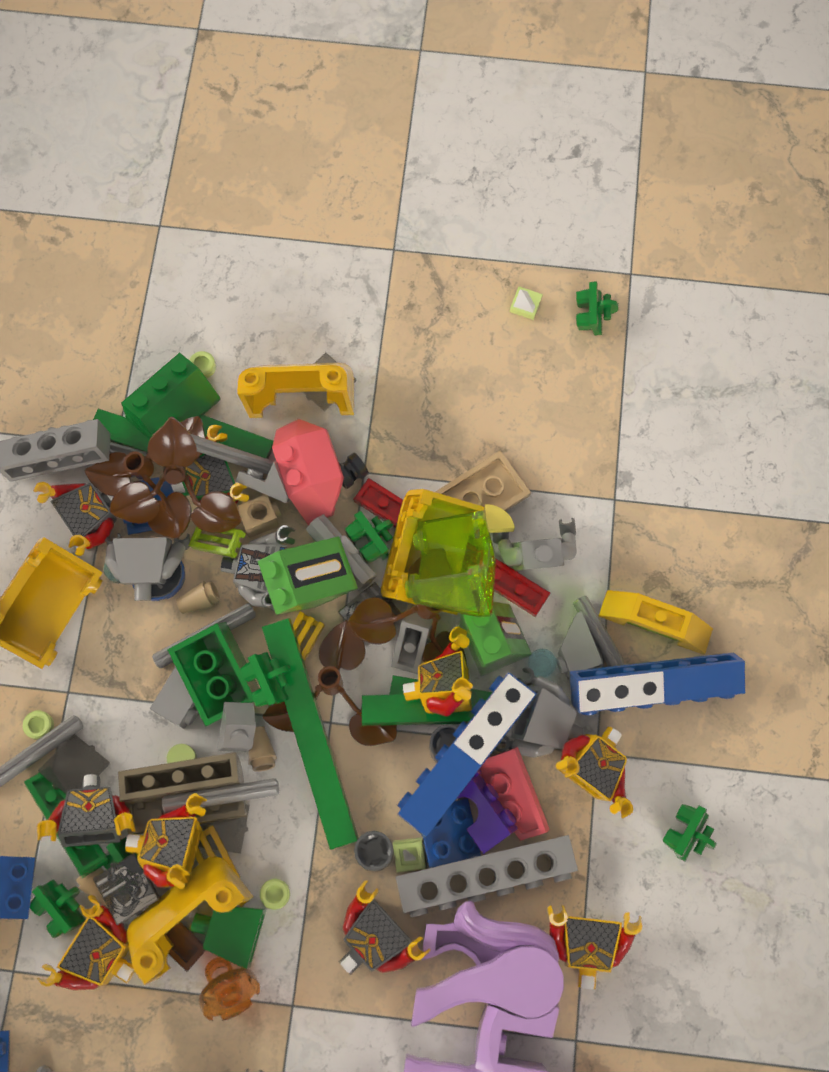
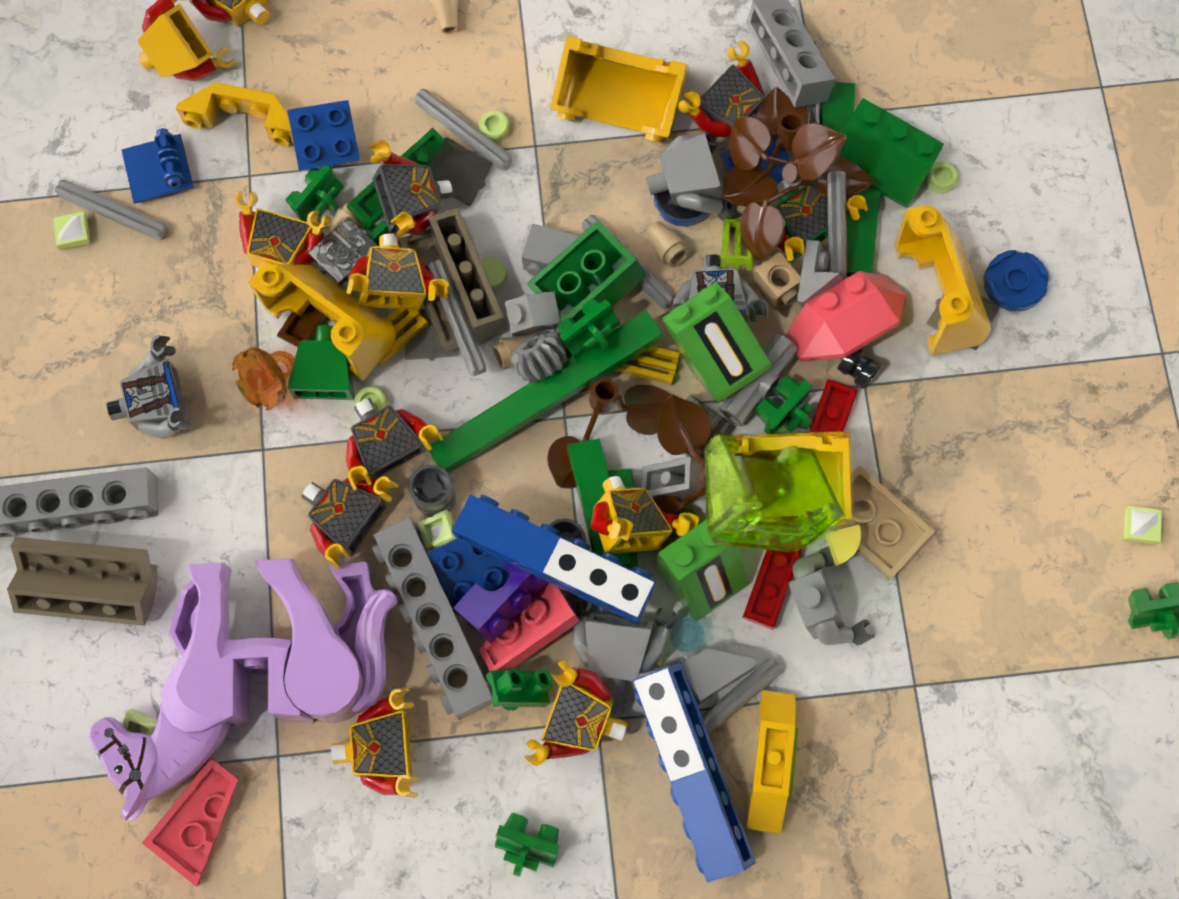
camera: 80 degrees right, 0 degrees up
none -> torso [346,398,443,490]
none -> green hips [486,669,553,711]
none -> light grey gear [511,331,568,383]
none -> blue tile [983,250,1048,312]

